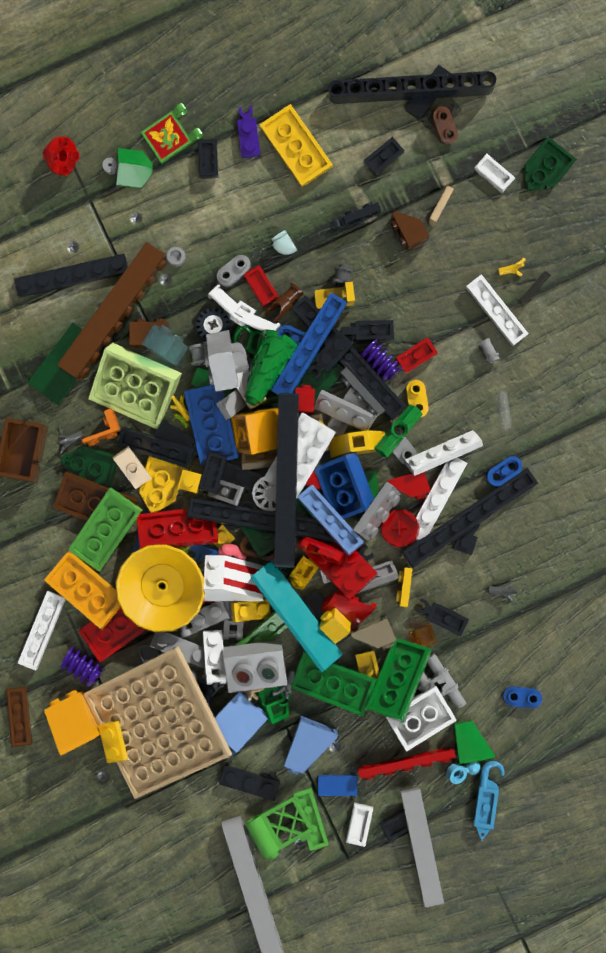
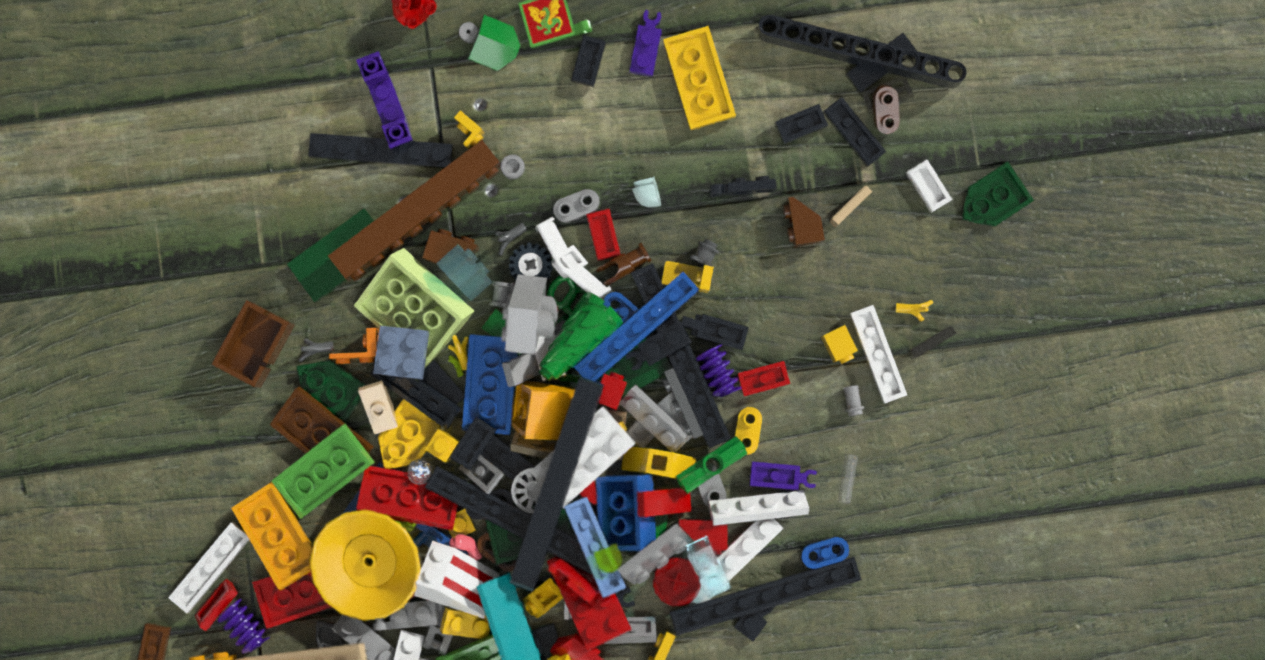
camera: 20 degrees right, 0 degrees up
none -> red tile [195,579,238,631]
none -> dark purple slope [356,51,413,149]
none -> sand blue plate [373,326,429,380]
none -> clear tile [407,459,433,485]
none -> yellow bracket [454,110,484,150]
none -> dark grey bar [495,223,527,255]
none -> clear neon green tile [593,544,622,573]
none -> red tile [637,488,691,517]
none -> clear light blue piece [685,536,731,598]
none -> dark purple plate [749,461,817,490]
none -> yellow brick [821,325,858,364]
none -> black tile [823,97,887,167]

